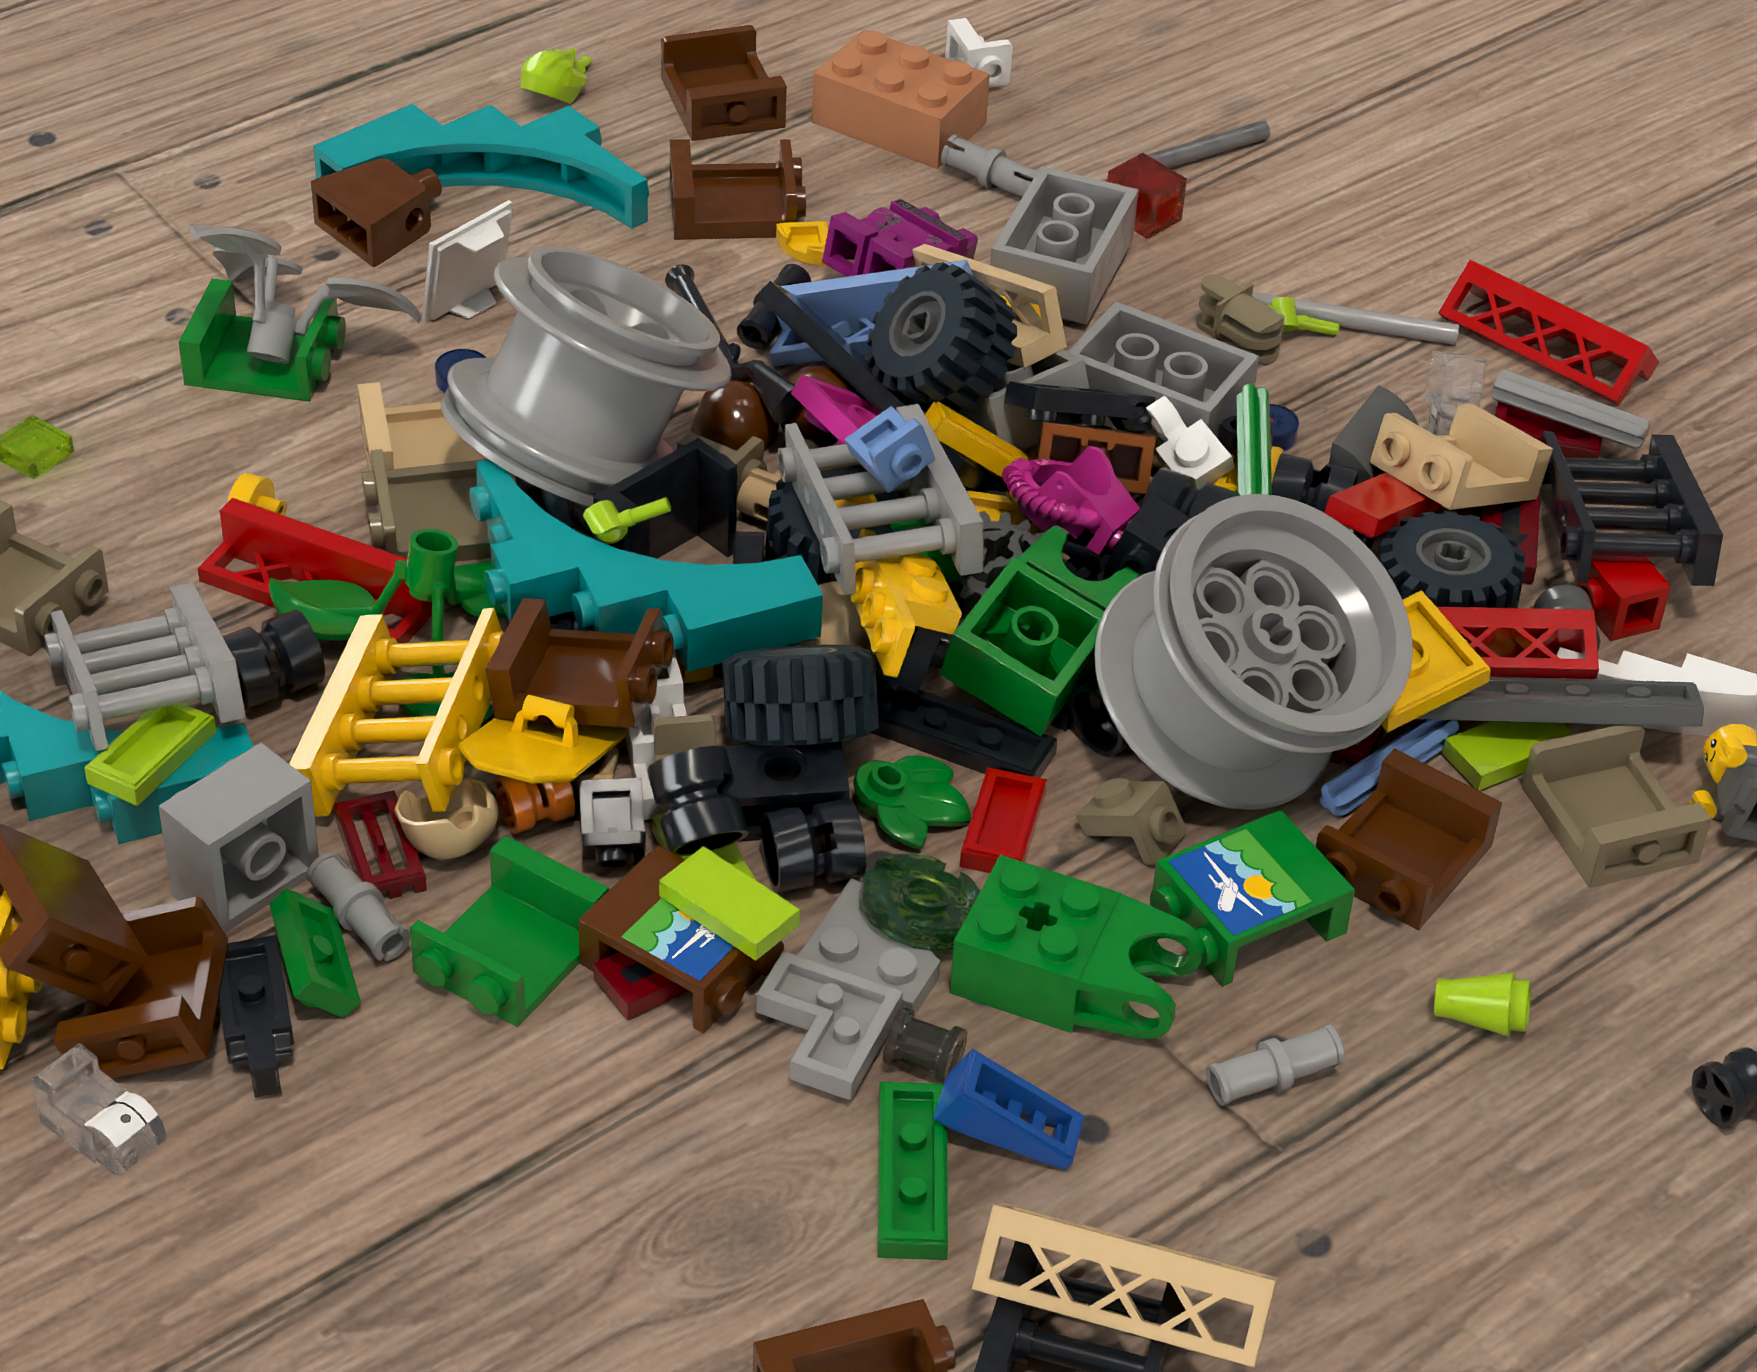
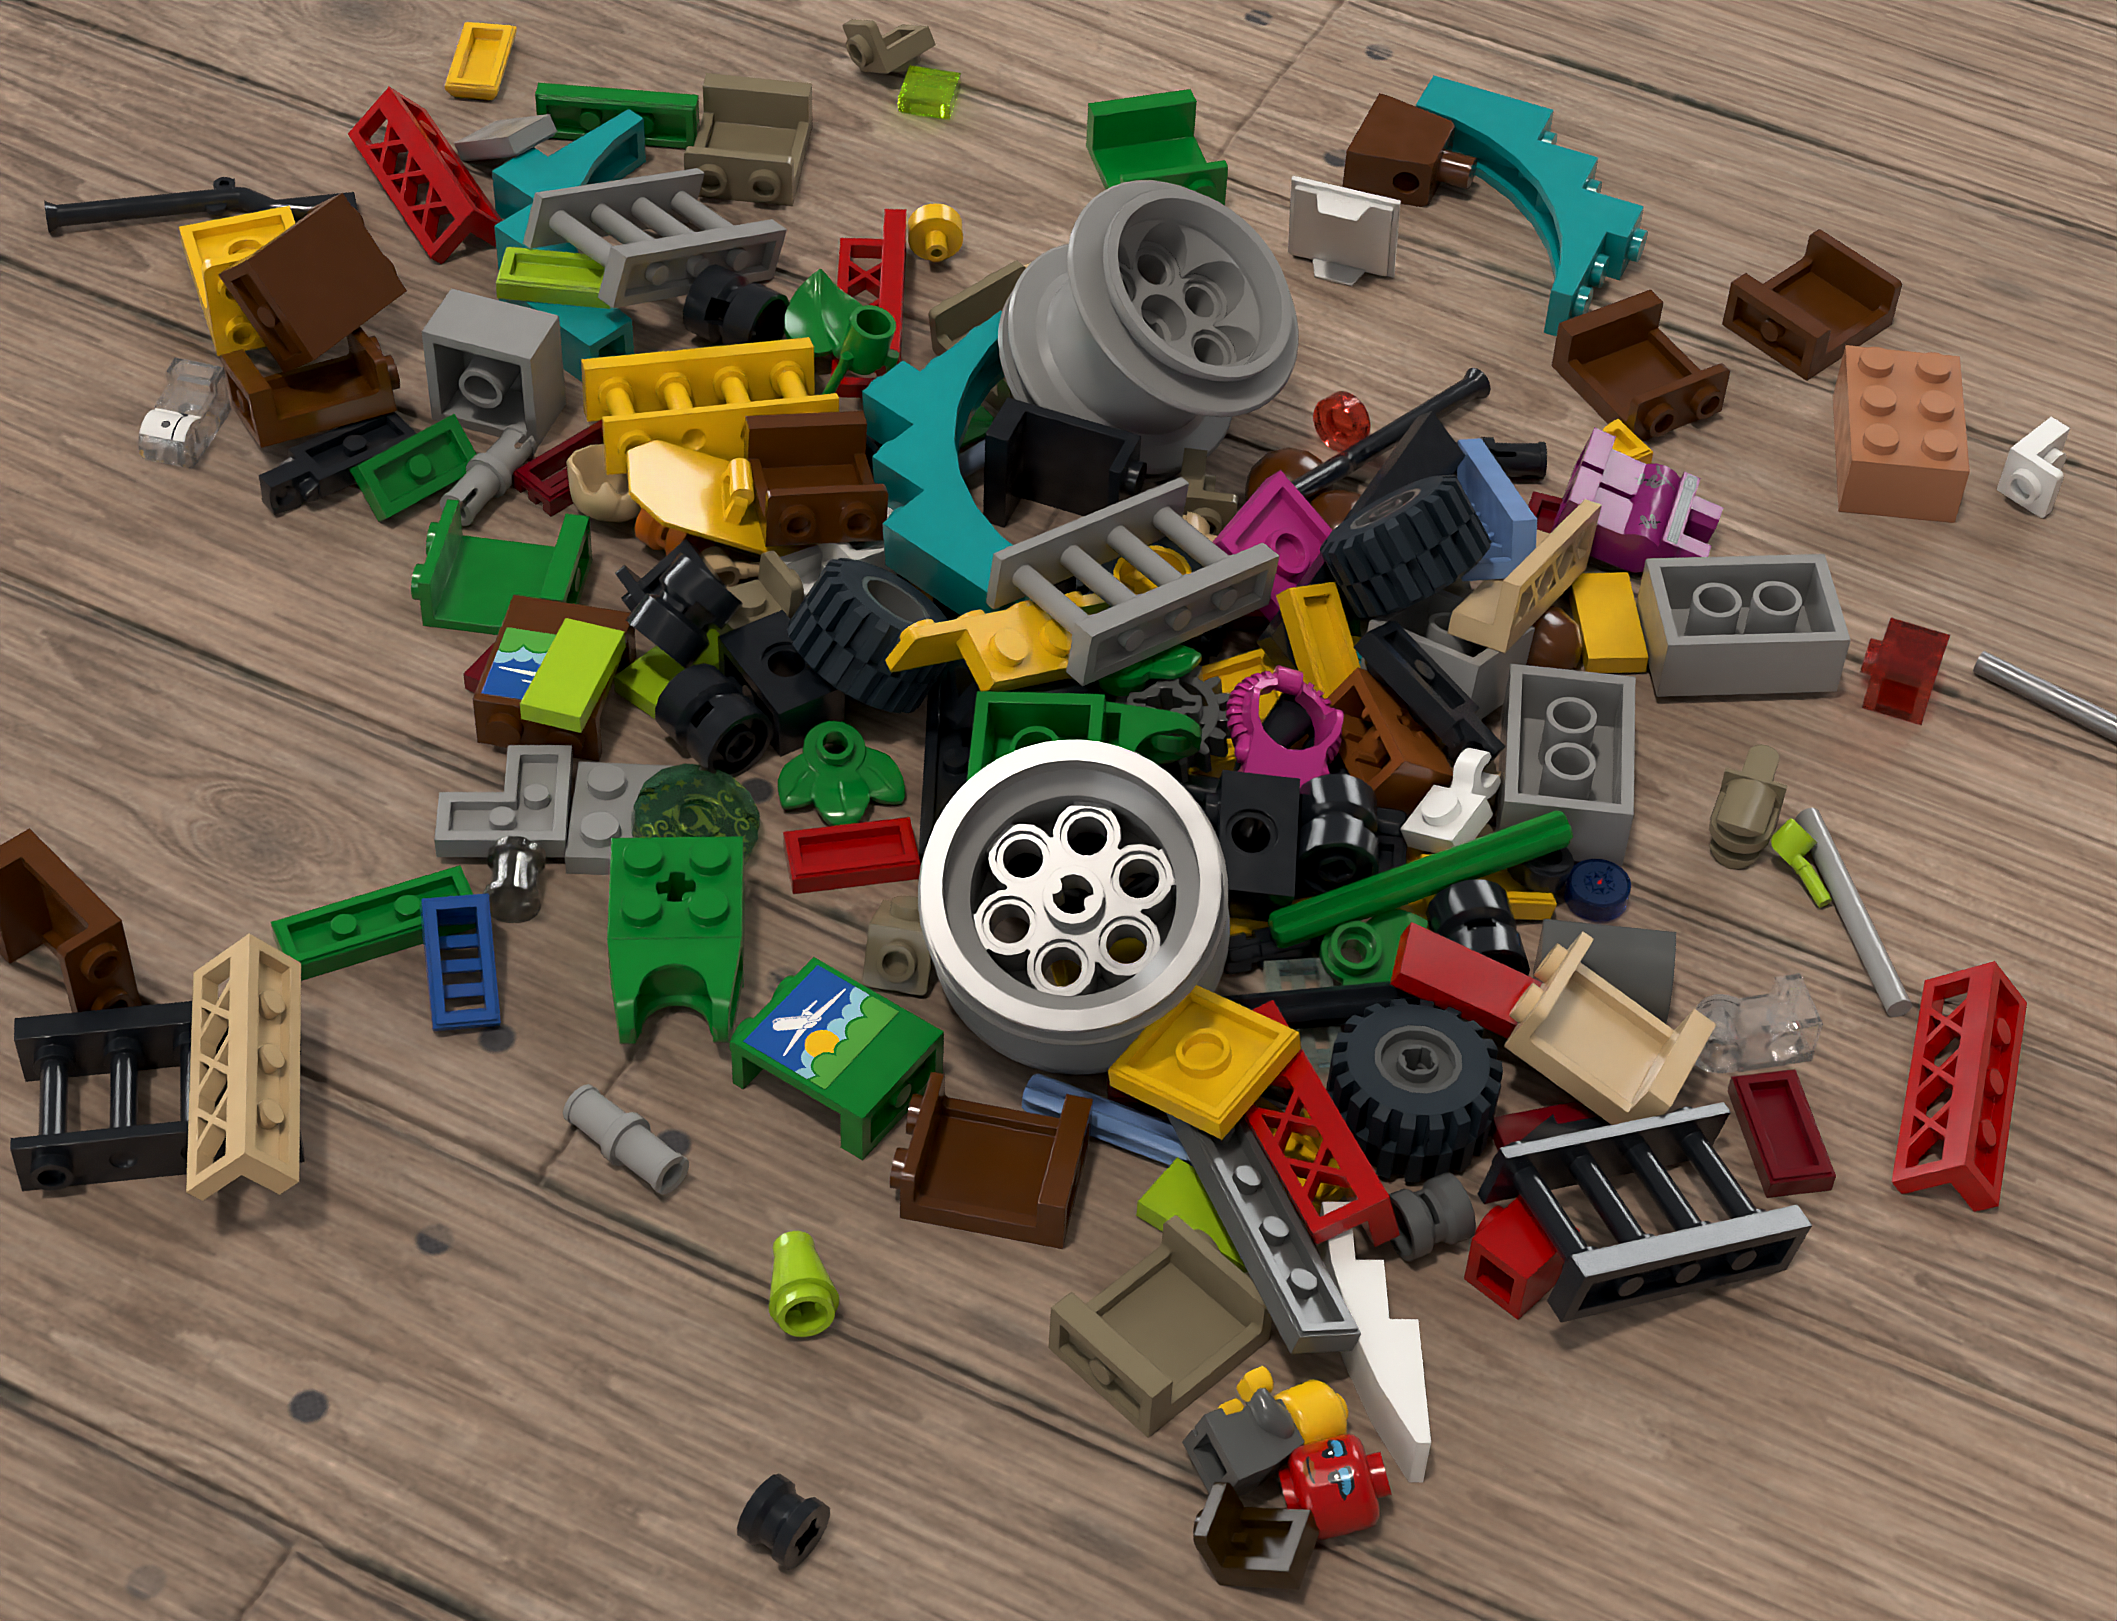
camera: 65 degrees right, 5 degrees up
light grey plant [189,224,421,364] -> none
lime piece [520,48,592,104] -> none
lime hand [583,497,671,544] -> none
medium blue bracket [845,406,936,493] -> none
light grey pin [941,134,1038,197] -> none
light grey axle [1492,370,1650,449] -> none

